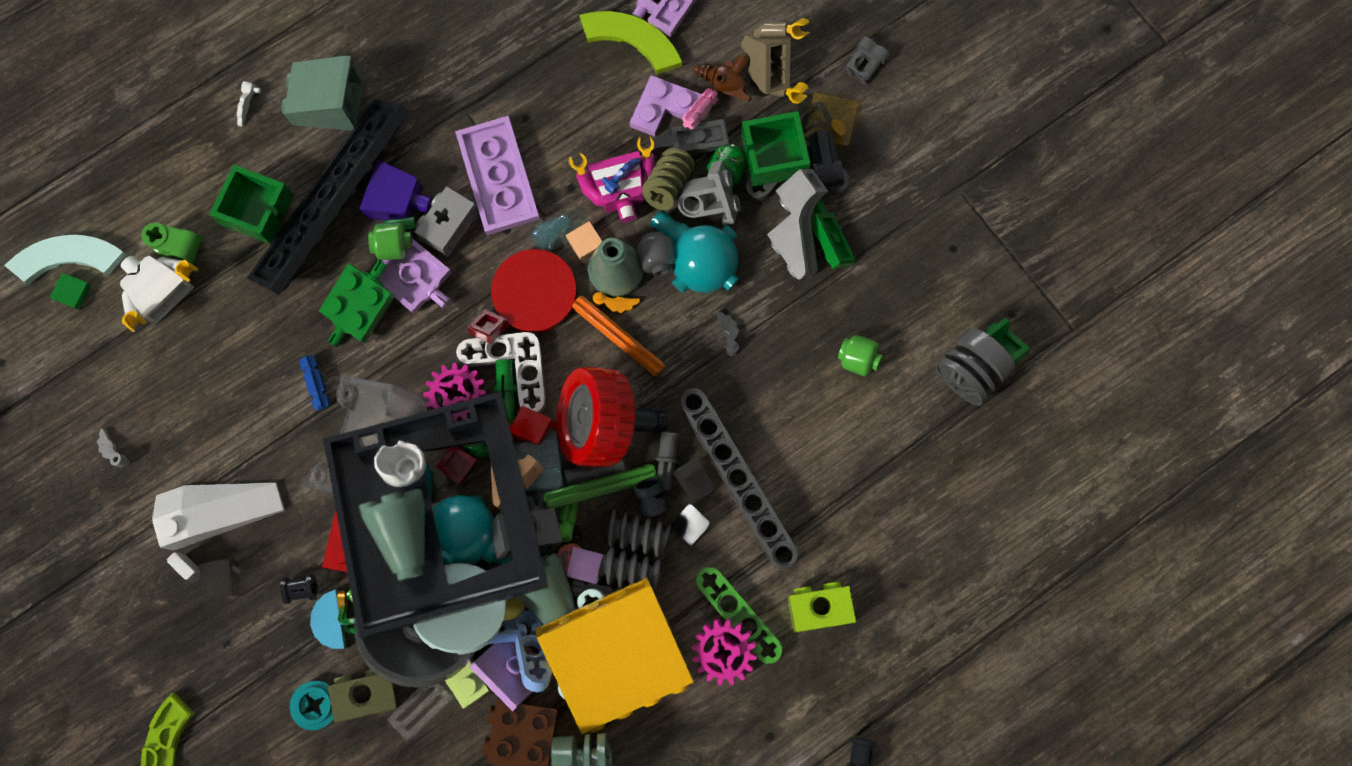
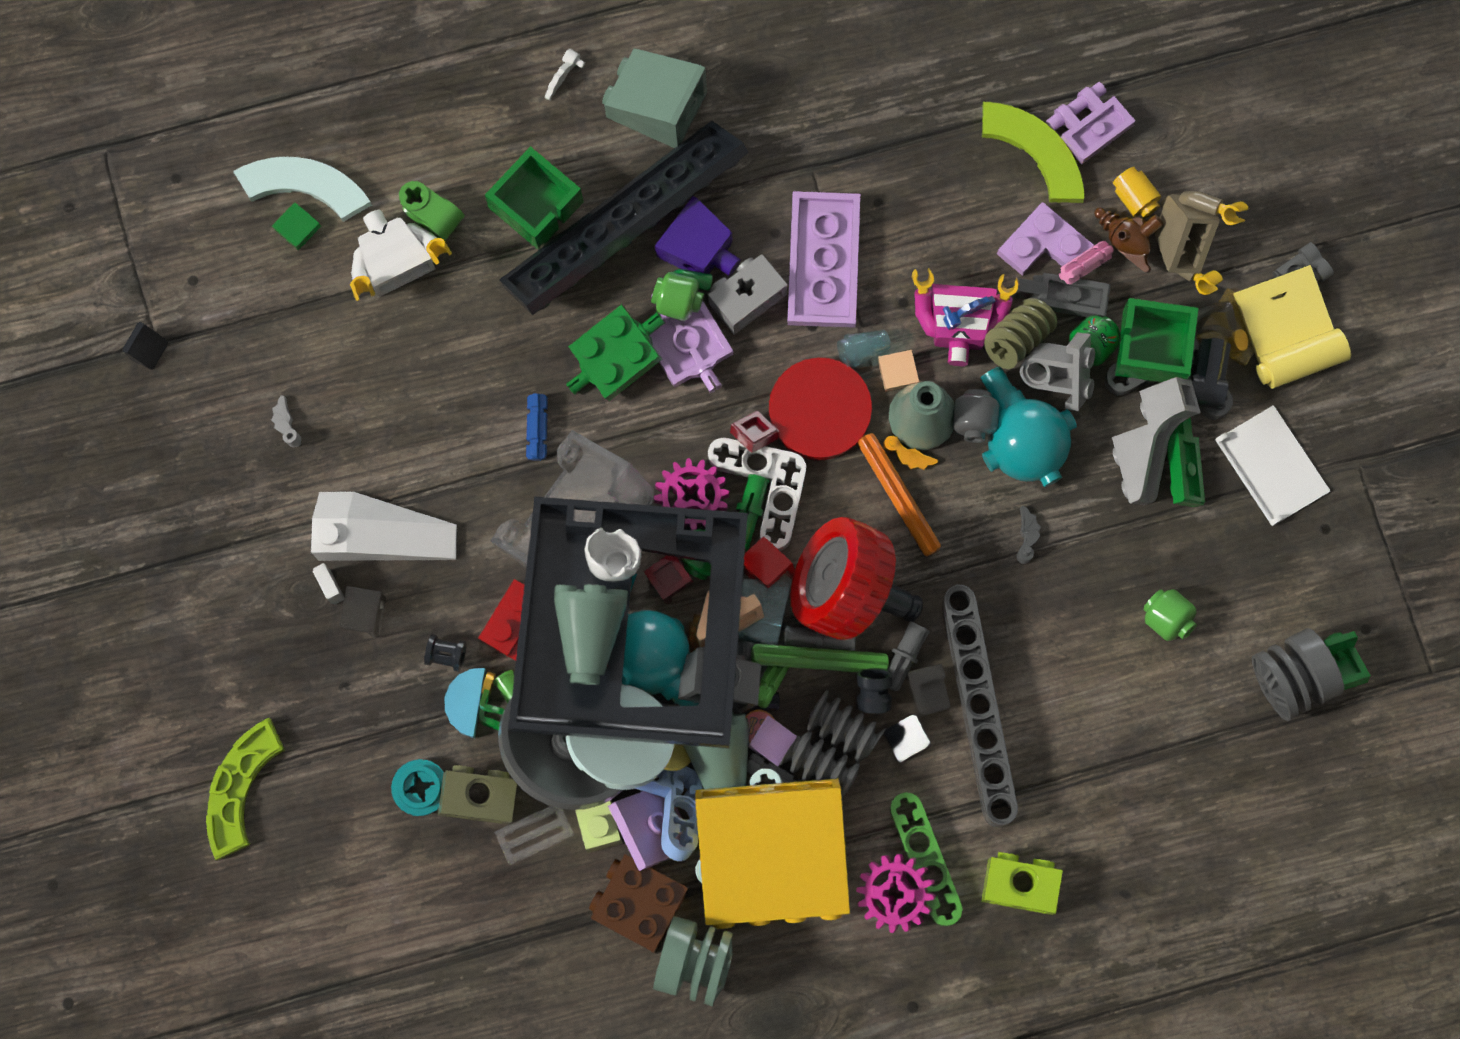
camera: 20 degrees right, 0 degrees up
none -> yellow brick [1113,166,1162,218]
none -> white piece [1215,405,1330,526]
none -> light yellow door [1233,265,1351,389]

